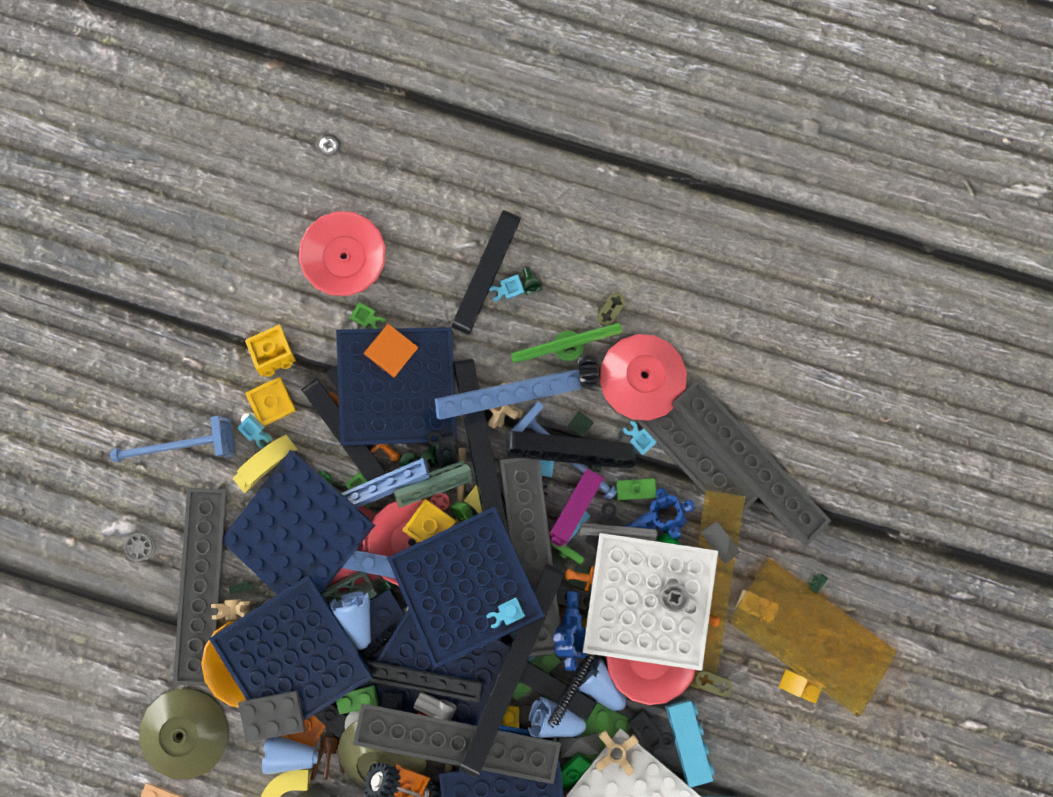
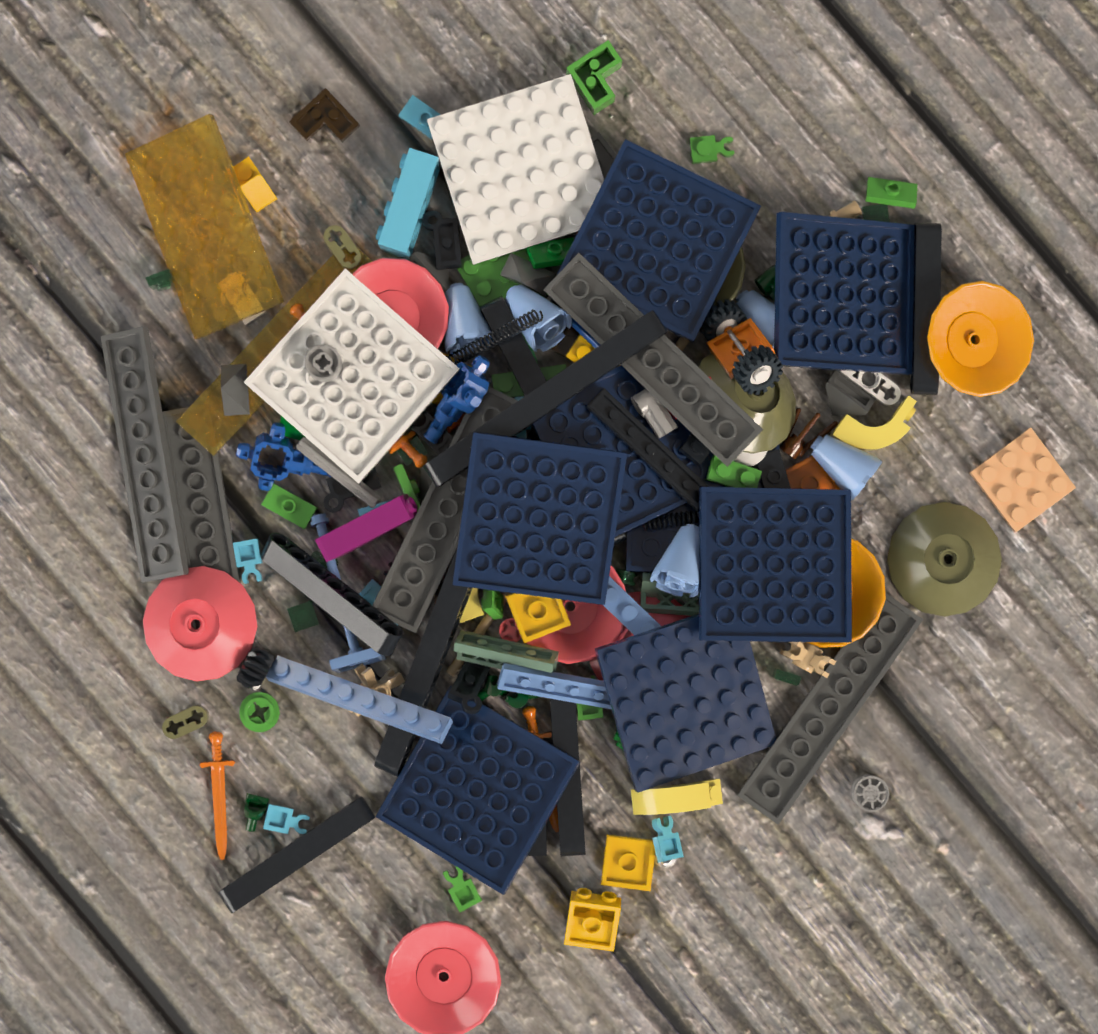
camera: 145 degrees left, 5 degrees up
medium blue tile [110,416,236,463] -> none
dark grey plate [238,690,306,742] -> none
orange tile [364,324,418,378] -> none
medium azure plate [486,598,526,628] -> none
bright green axle [511,323,622,363] -> none
tan pin [595,730,638,776] -> none
none -> orange sword [200,731,235,860]
none -> dark brown plate [289,88,360,143]

